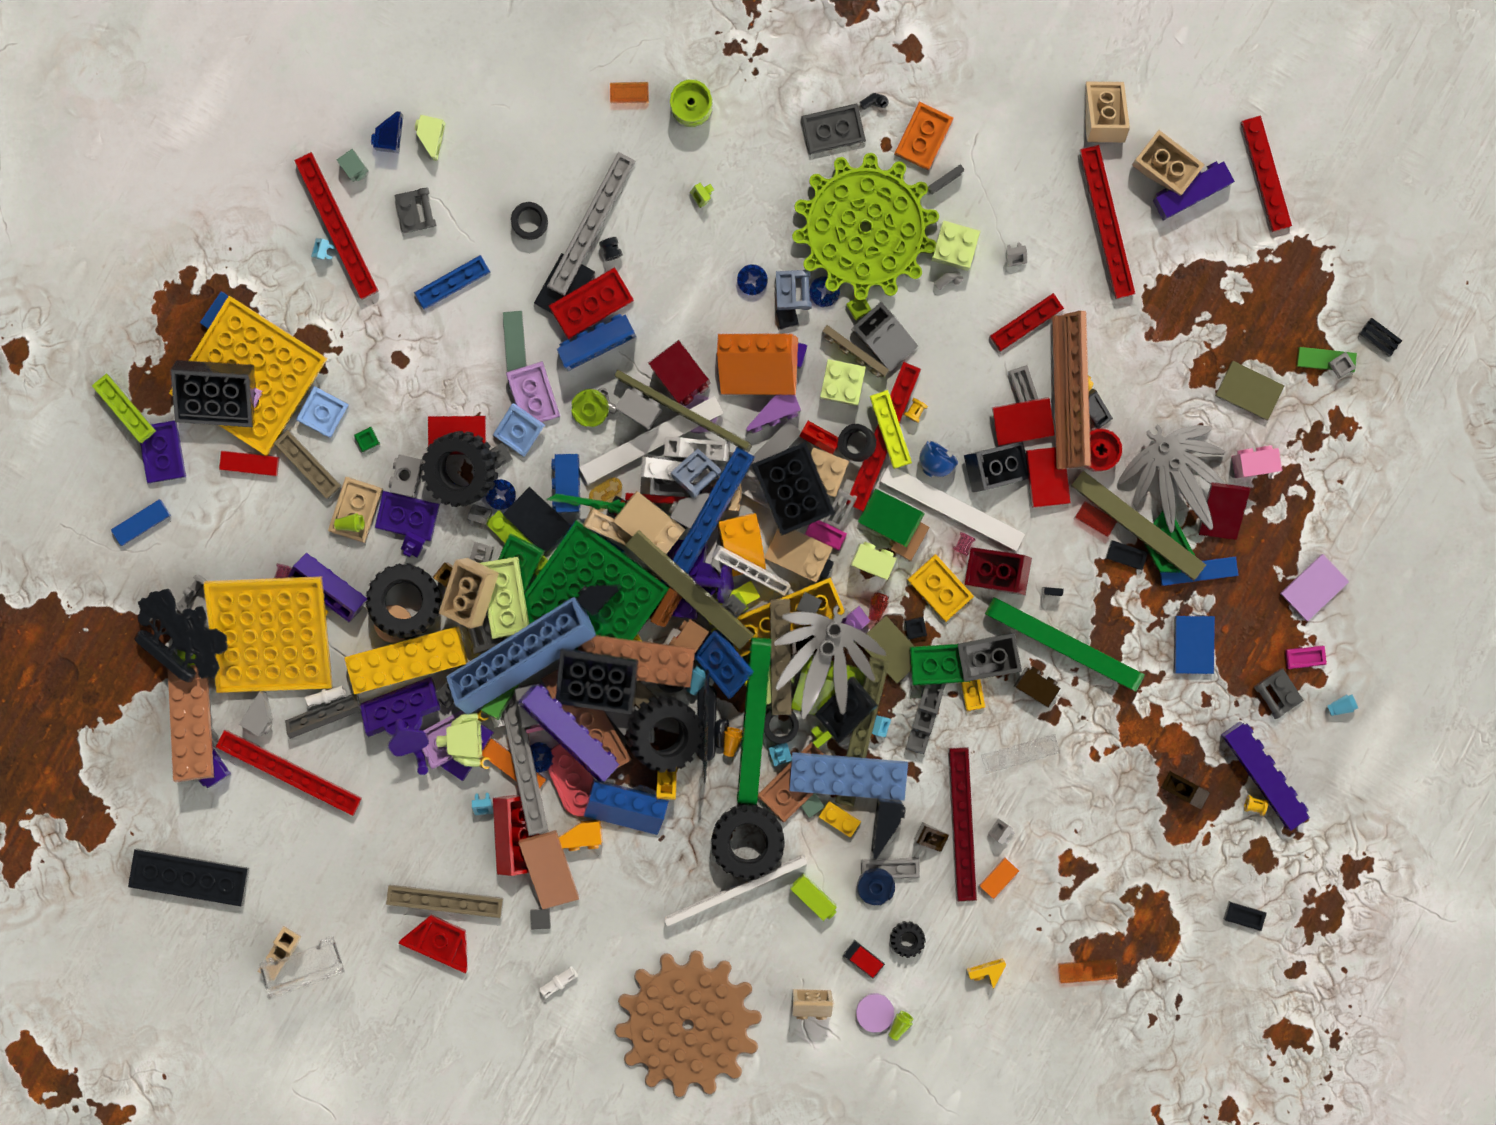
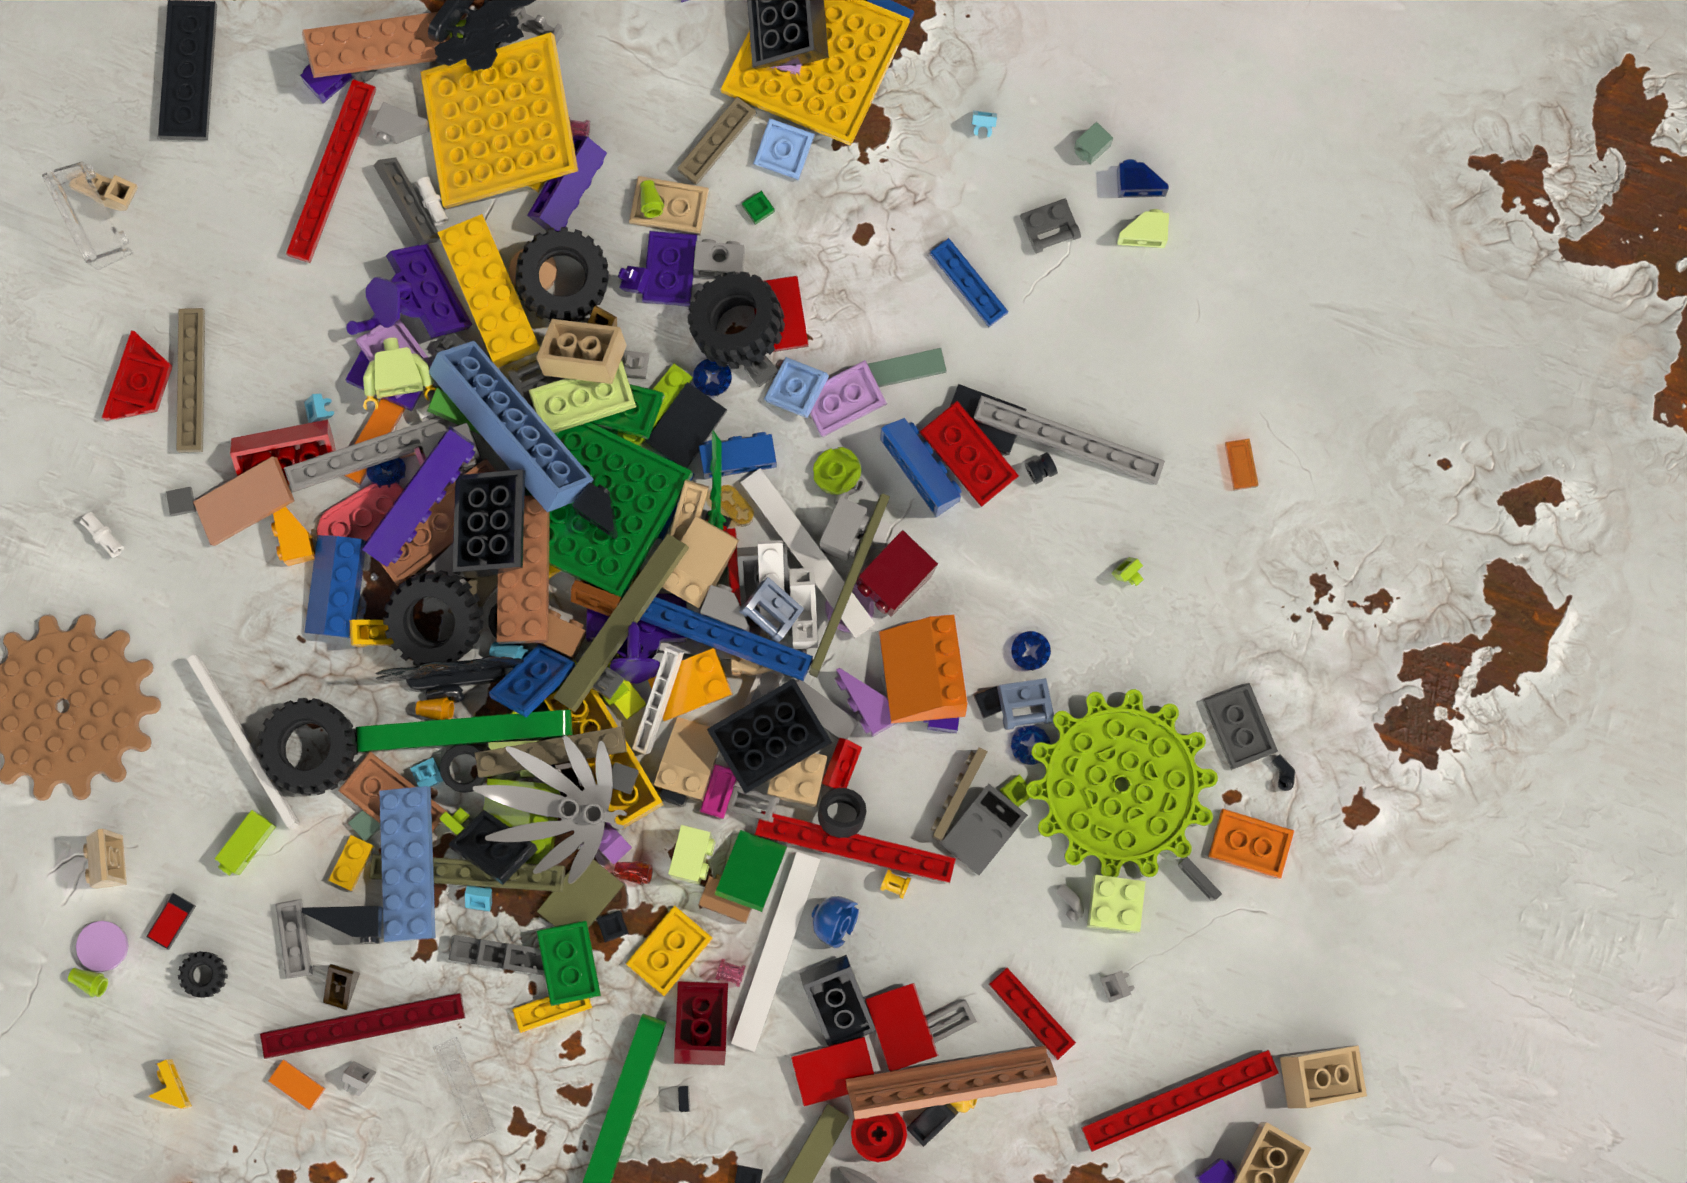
camera: 80 degrees right, 10 degrees down
red tile [219,451,280,476] -> none
red plate [294,152,379,299] -> none
dark grey tile [467,504,492,529] -> none
black tyre [511,202,548,240] -> none
lime wheel [670,79,713,127] -> none
yellowish green brick [820,359,866,406] -> none
dark blue tile [857,868,895,905] -> none
neon yellow tile [869,390,912,469] -> none
dark grey slope [958,633,1022,682] -> none
dark brown brick [1014,666,1061,708] -> none
clear red tile [1074,501,1117,537] -> none

